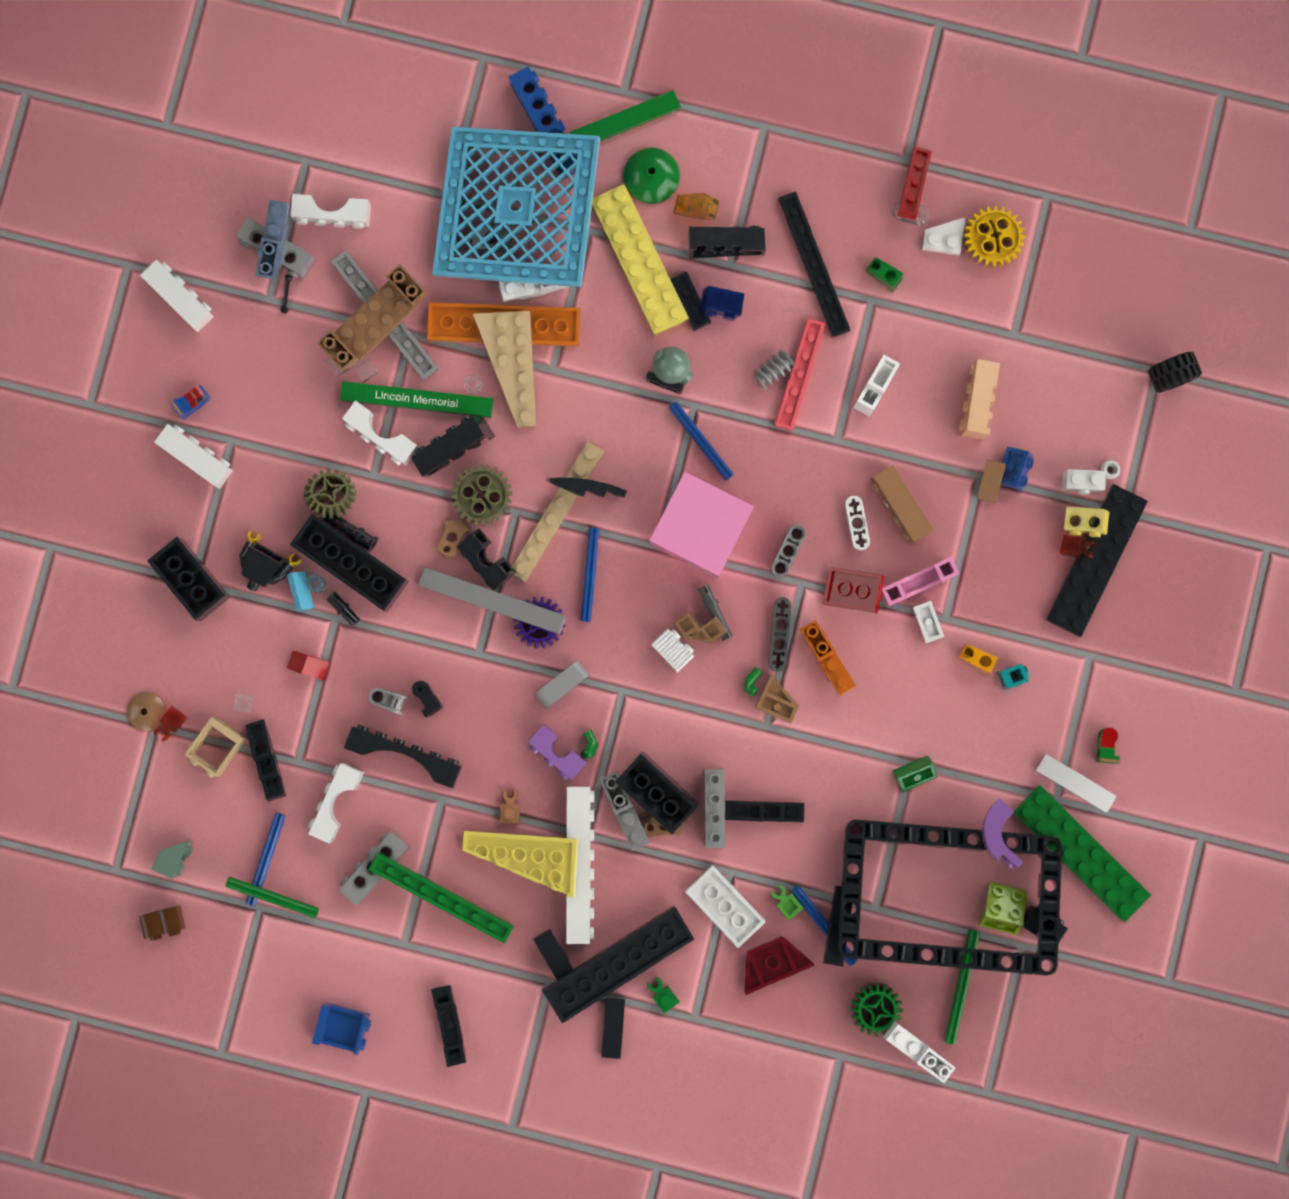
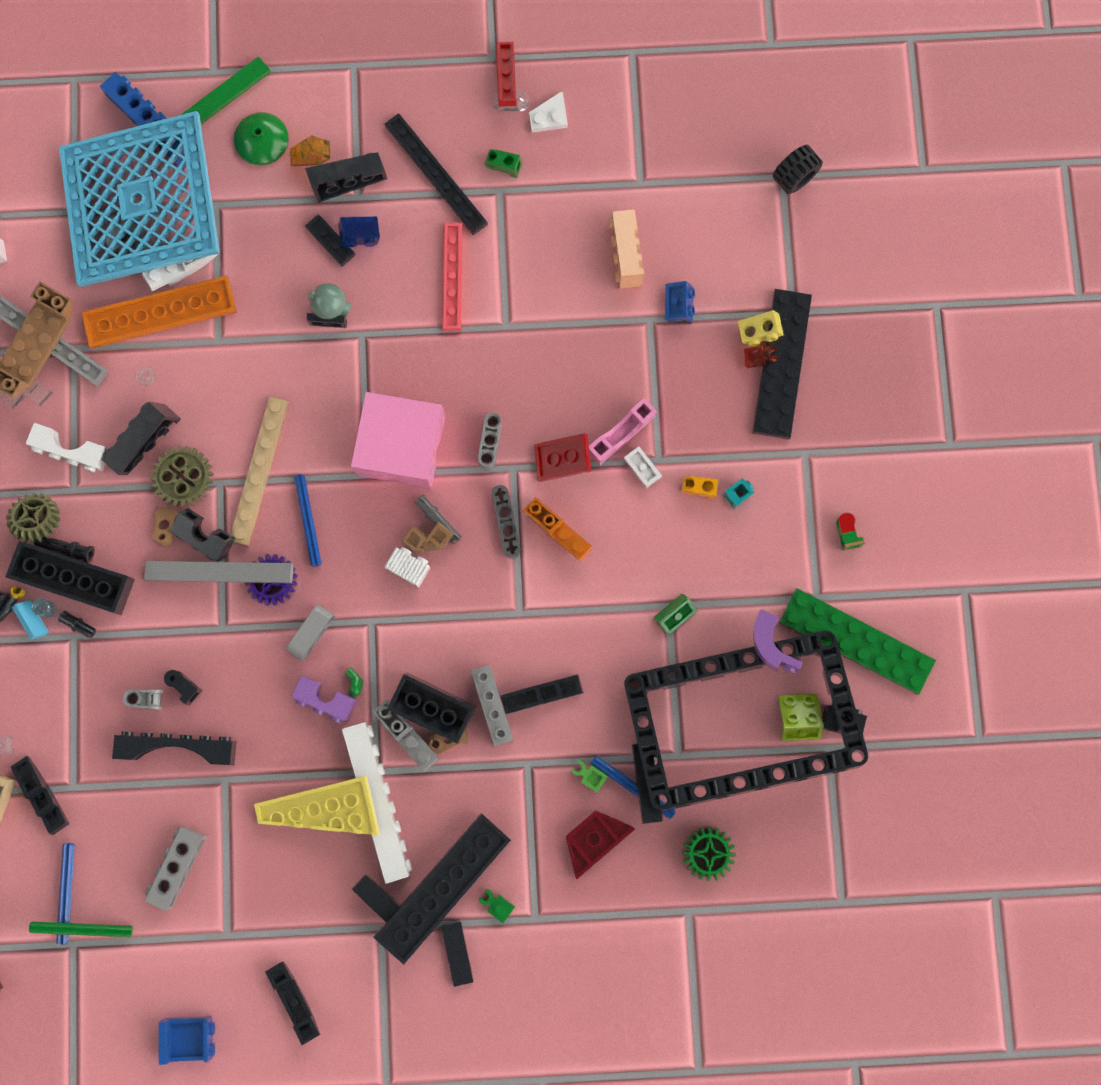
camera: 20 degrees left, 5 degrees down
slope [287,650,330,680] -> none
white arch [308,763,364,844] -> none
green tile [340,381,494,418] -> none
green tile [368,852,514,944] -> none
tan wing [473,311,537,427] -> none
nougat plate [500,790,520,823] -> none
black slope [546,477,627,498] -> none
light yellow plate [592,184,689,336] -> none
blue axle [669,402,733,480] -> none
white tile [685,864,766,948] -> none
green arm [744,667,762,697] -> none
light grey piece [753,350,795,391] -> none
medium nougat wing [756,674,799,724] -> none
white beam [845,496,870,551] -> none
white slope [853,355,900,417] -> none
medium nougat brick [871,465,933,544] -> none
white slope [884,1022,956,1083] -> none
green axle [944,929,980,1045] -> none
yellow gear [963,205,1026,268] -> none
medium nougat slope [977,459,1006,503] -> none
white slope [1036,754,1117,813] -> none
white brick [1062,469,1106,495] -> none
white plate [1101,460,1120,479] -> none

